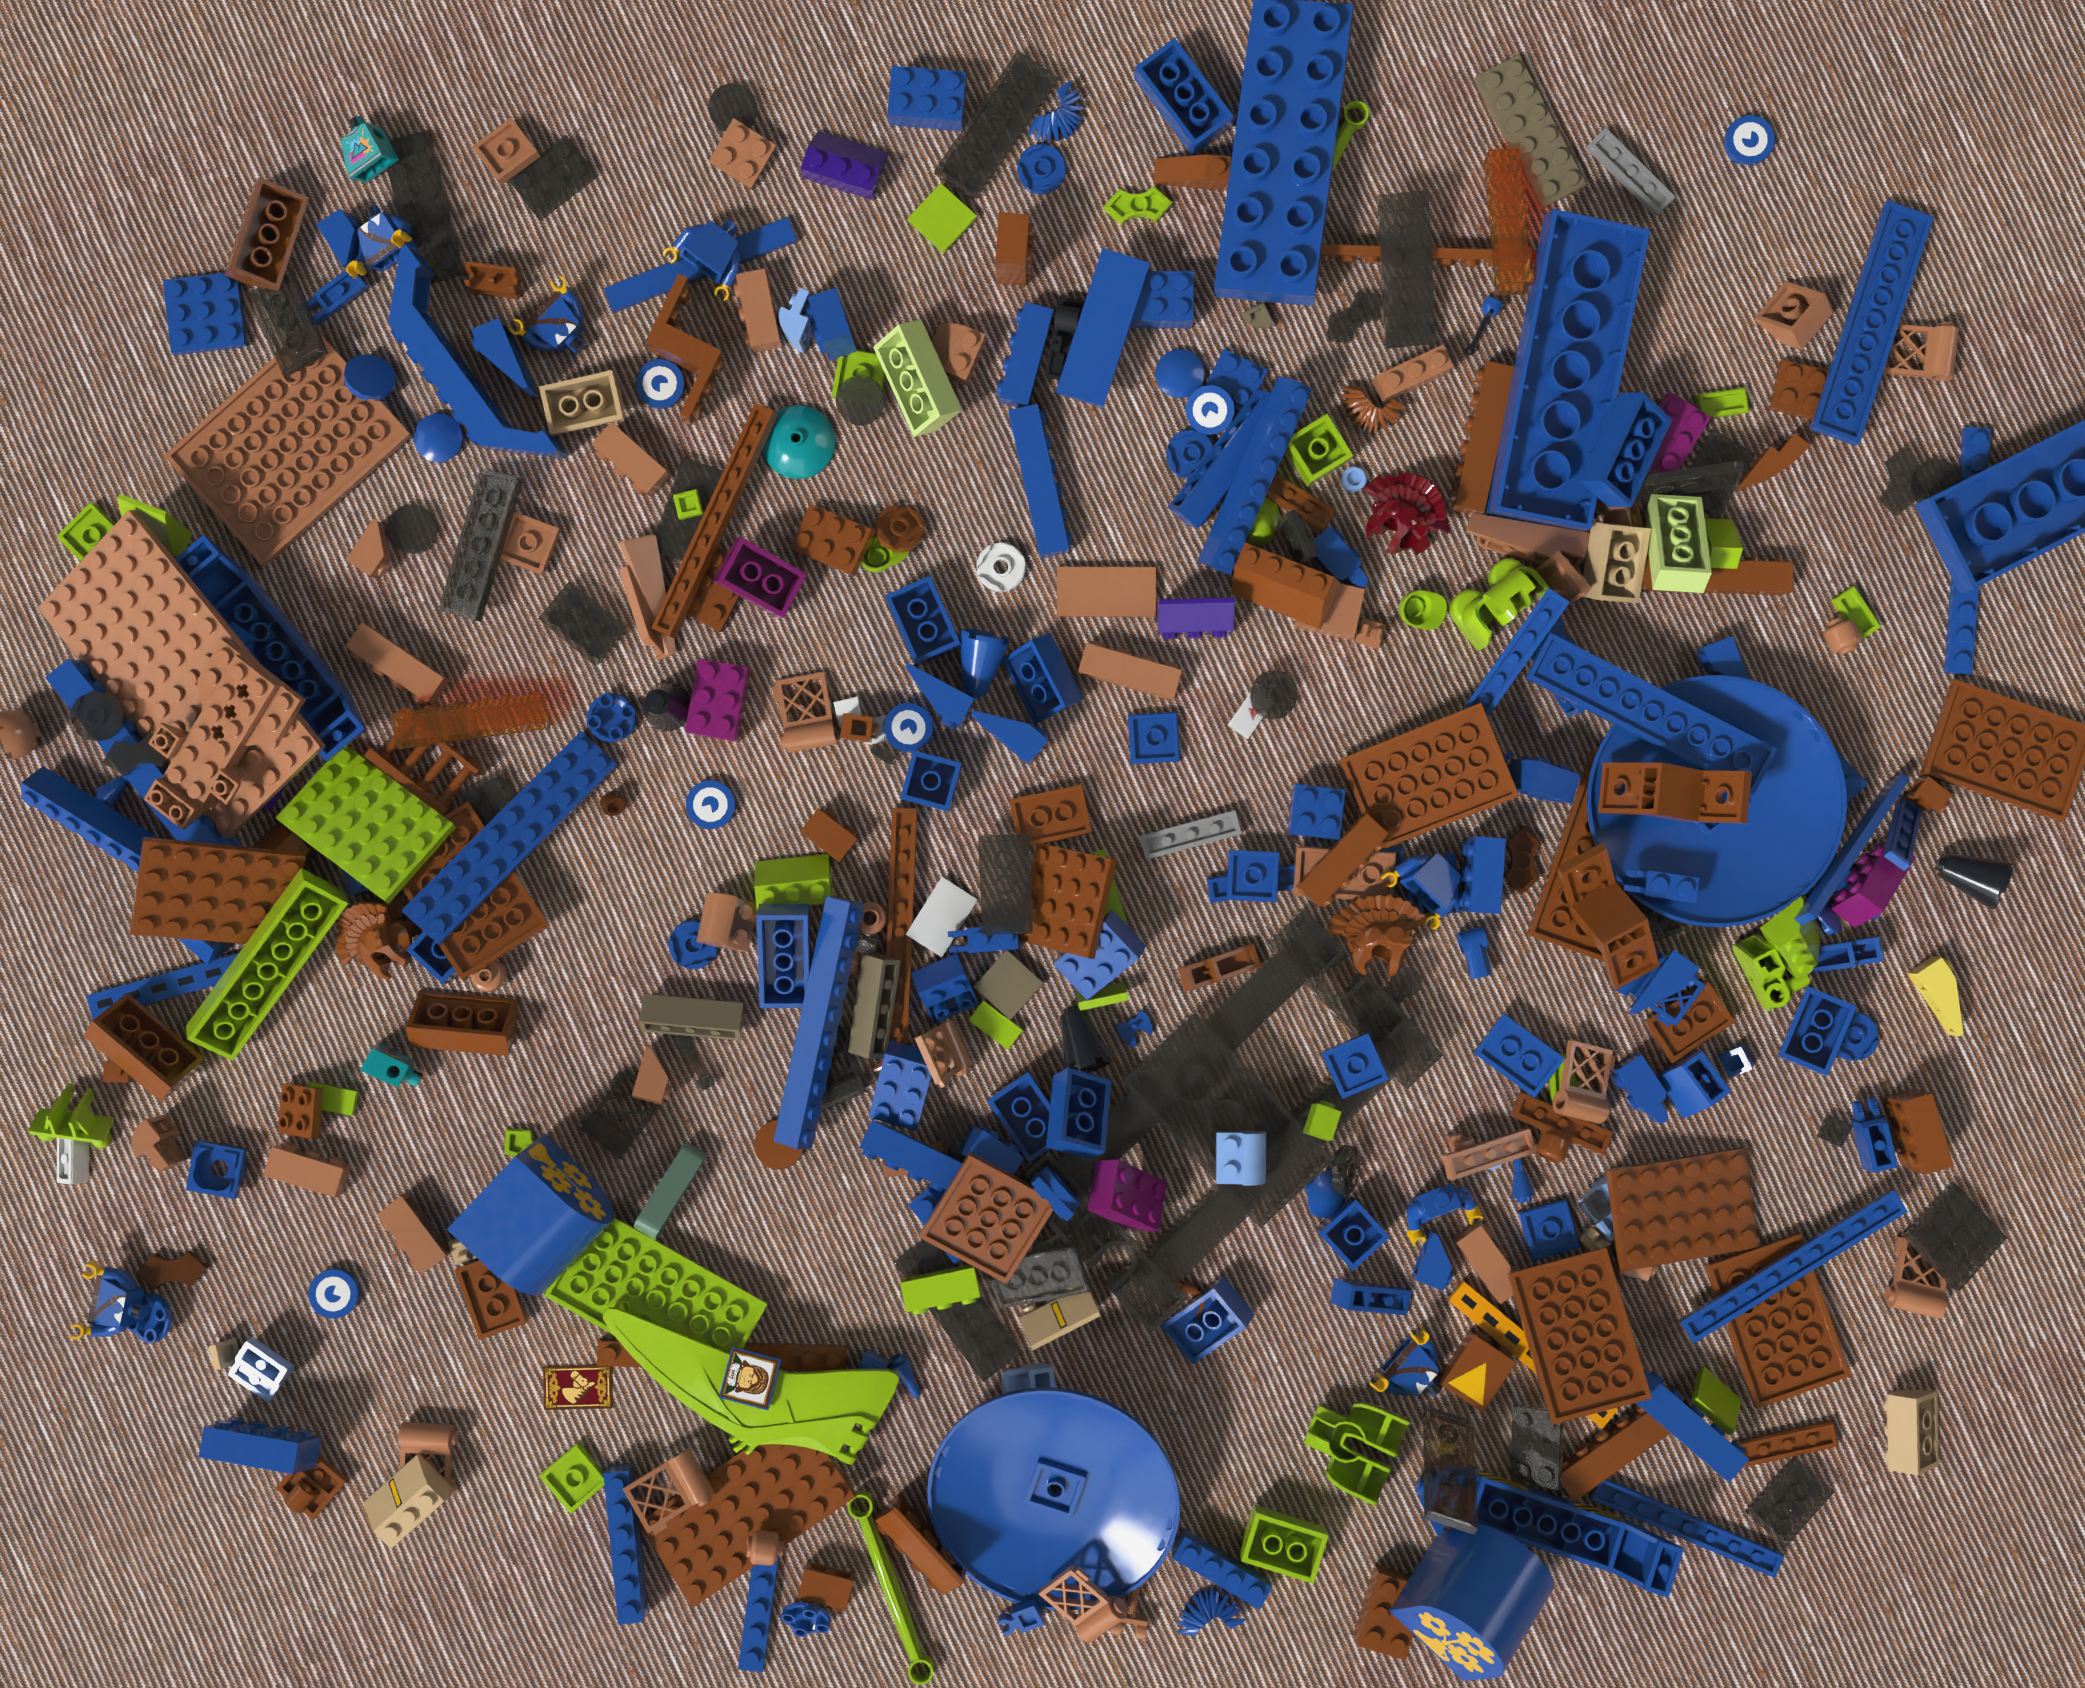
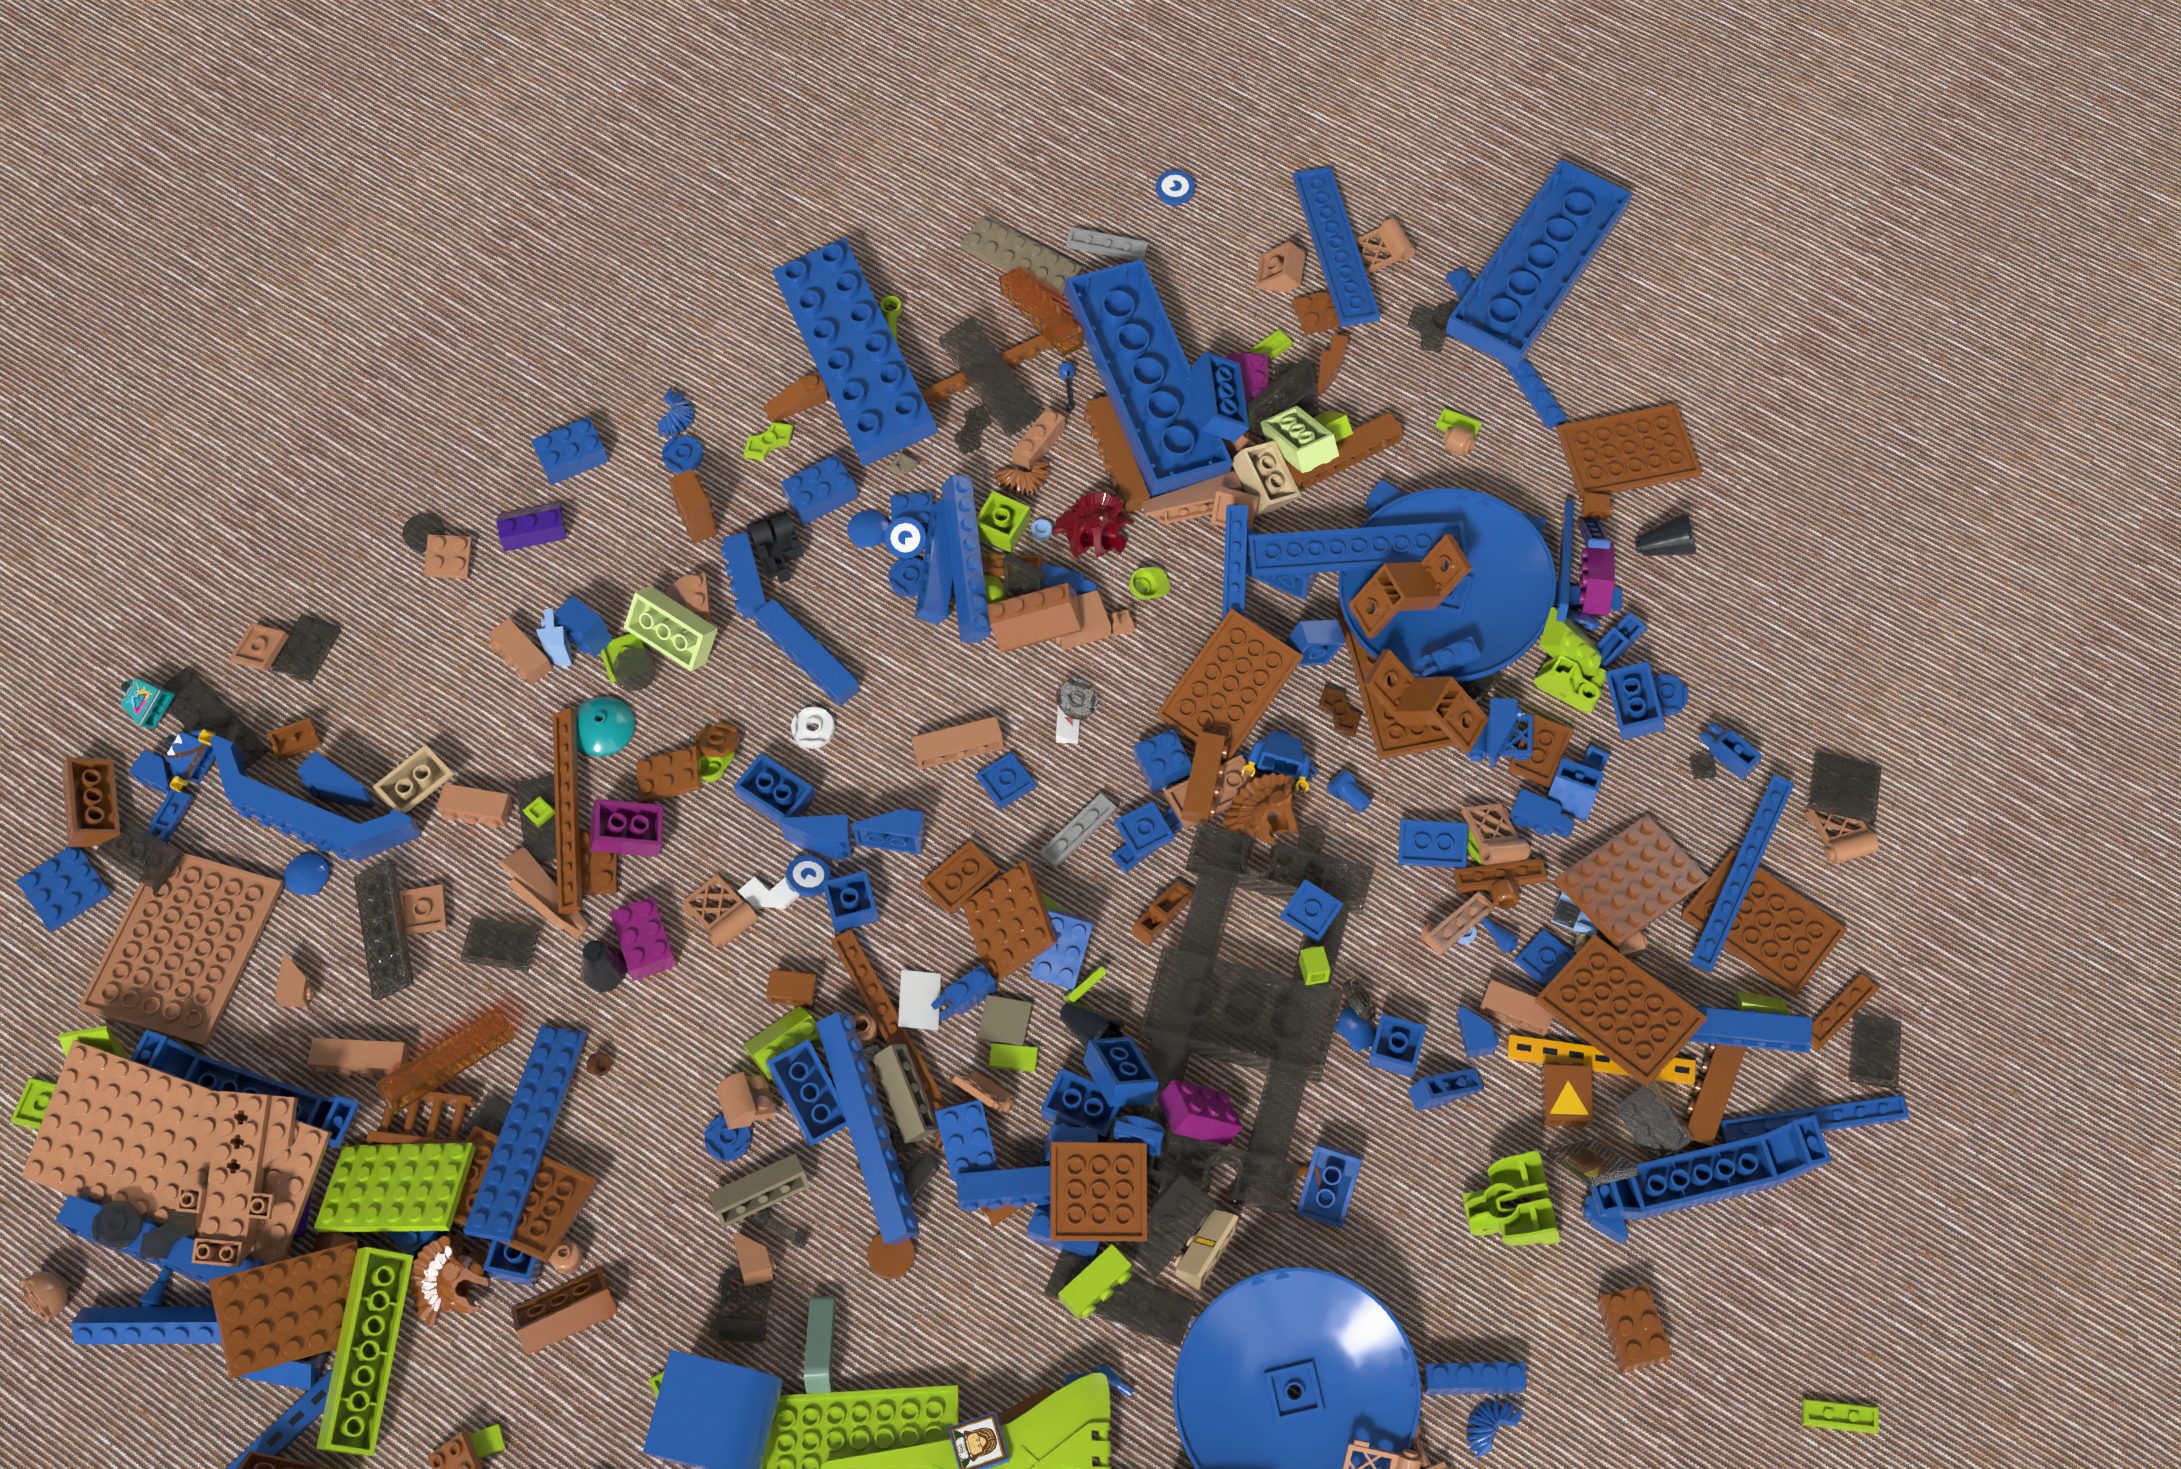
camera: 35 degrees left, 25 degrees down
blue tile [344,354,396,401] -> none
teal torso [360,1041,423,1087] -> none
clear smoke tile [387,505,438,554] -> none
torso [506,274,586,354] -> none
blue dish [586,693,637,742] -> none
blue tile [604,217,797,313] -> none
blue tile [635,359,685,409] -> none
dark orange bracket [646,273,725,426] -> none
blue torso [663,220,740,301] -> none
blue tile [686,780,736,829] -> none
dark orange brick [840,713,879,743] -> none
clear smoke tile [870,744,897,766] -> none
lime tile [907,183,977,254] -> none
blue slope [911,953,979,1024] -> none
clear smoke plate [934,50,1059,201] -> none
blue cone [960,628,1010,699] -> none
clear smoke tile [978,834,1033,936] -> none
blue slope [1002,633,1084,725] -> none
blue tile [1056,248,1150,408] -> none
nougat tile [1057,567,1156,617] -> none
blue piece [1116,1010,1153,1047] -> none
blue brick [1134,38,1234,156] -> none
dark purple slope [1156,597,1235,640] -> none
light blue brick [1216,1131,1266,1186] -> none
lime brick [1239,1504,1329,1584] -> none
torso [1369,1325,1443,1397] -> none
blue brick [1389,1524,1554,1681] -> none
blue torso [1406,1183,1484,1247] -> none
lime piece [1449,558,1551,651] -> none
blue brick [1458,836,1506,914] -> none
dark orange brick [1884,1089,1954,1175] -> none
tan slope [1884,1390,1939,1475] -> none
light yellow slope [1907,957,1963,1036] -> none

